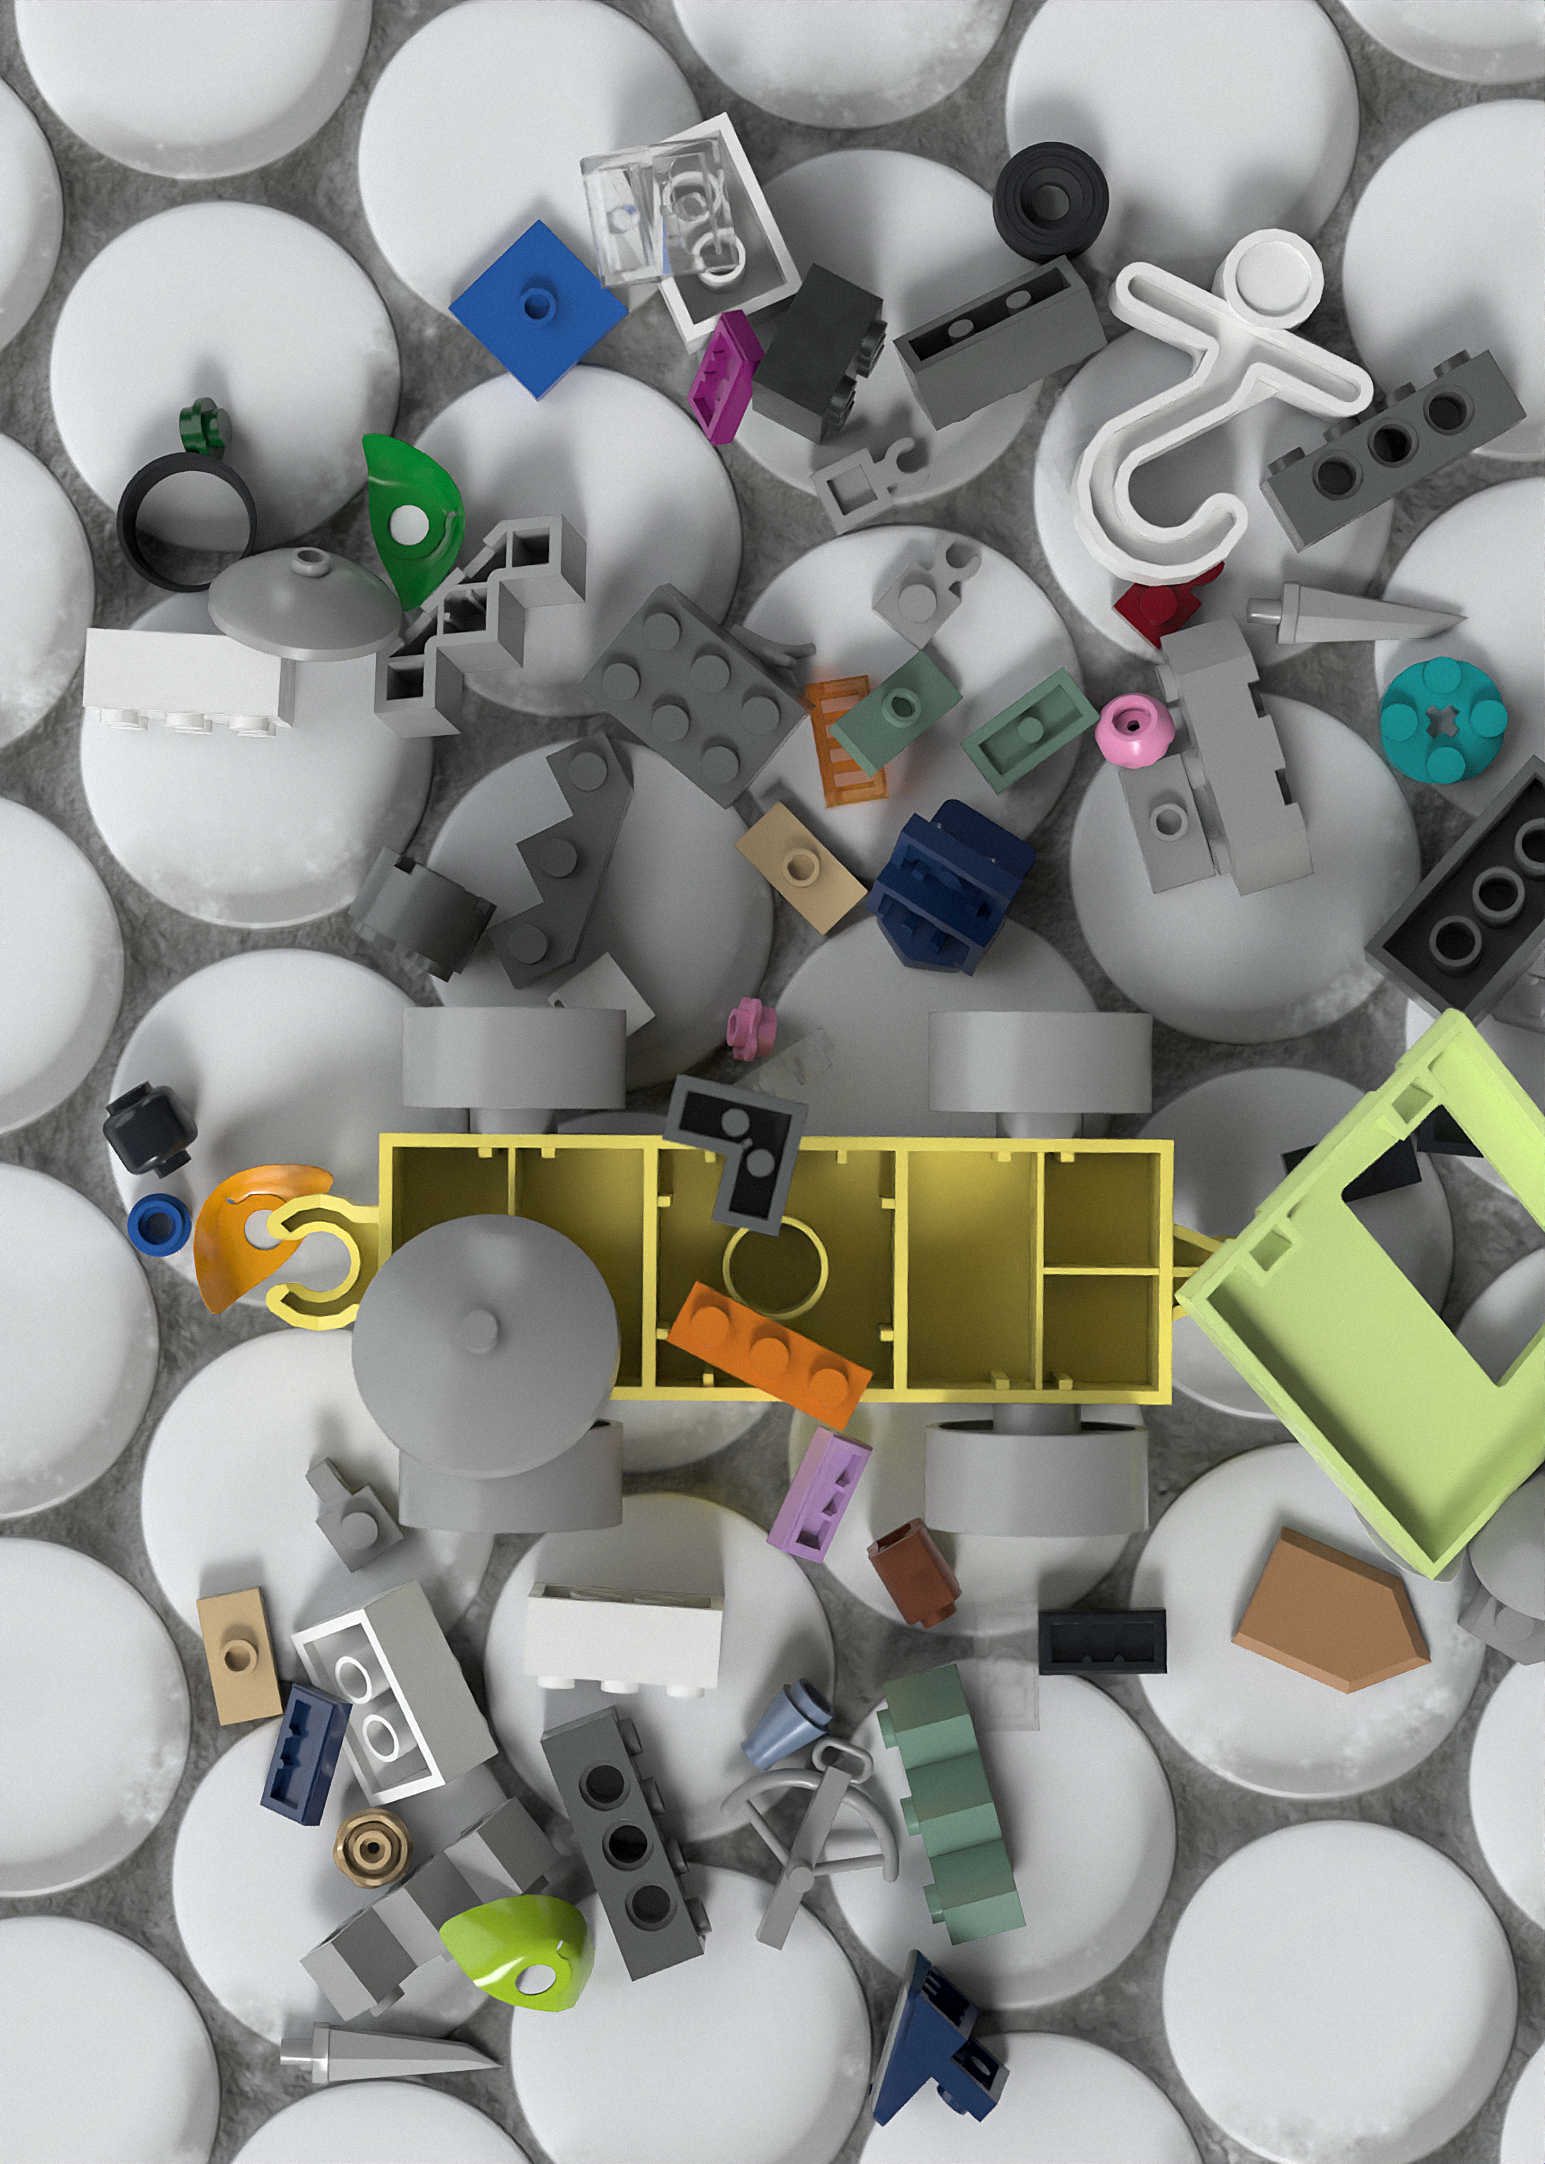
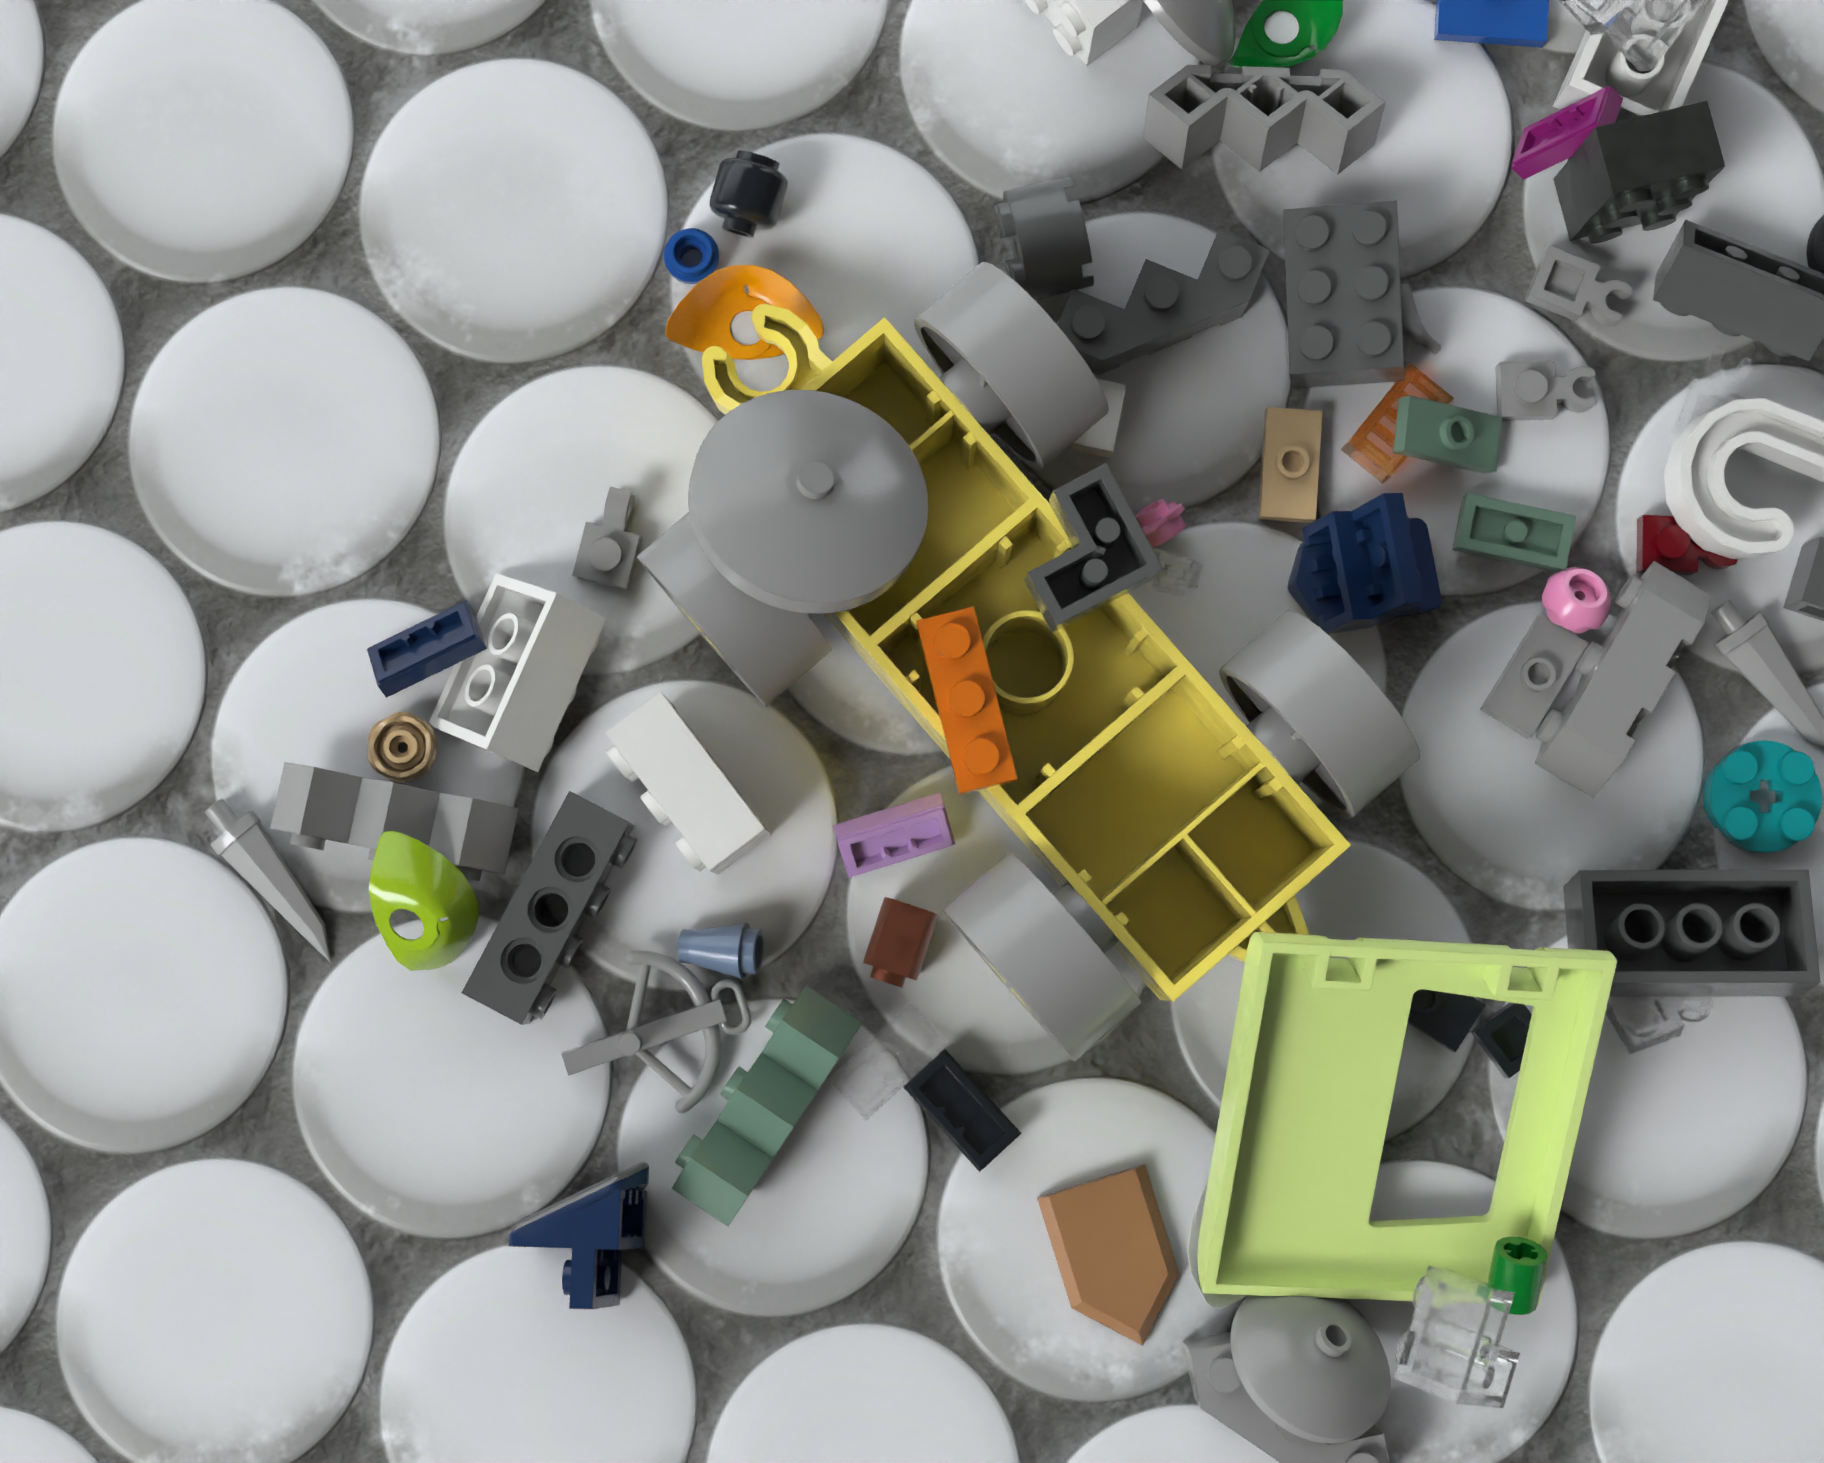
camera: 50 degrees right, 5 degrees down
tan plate [196,1586,286,1726] -> none

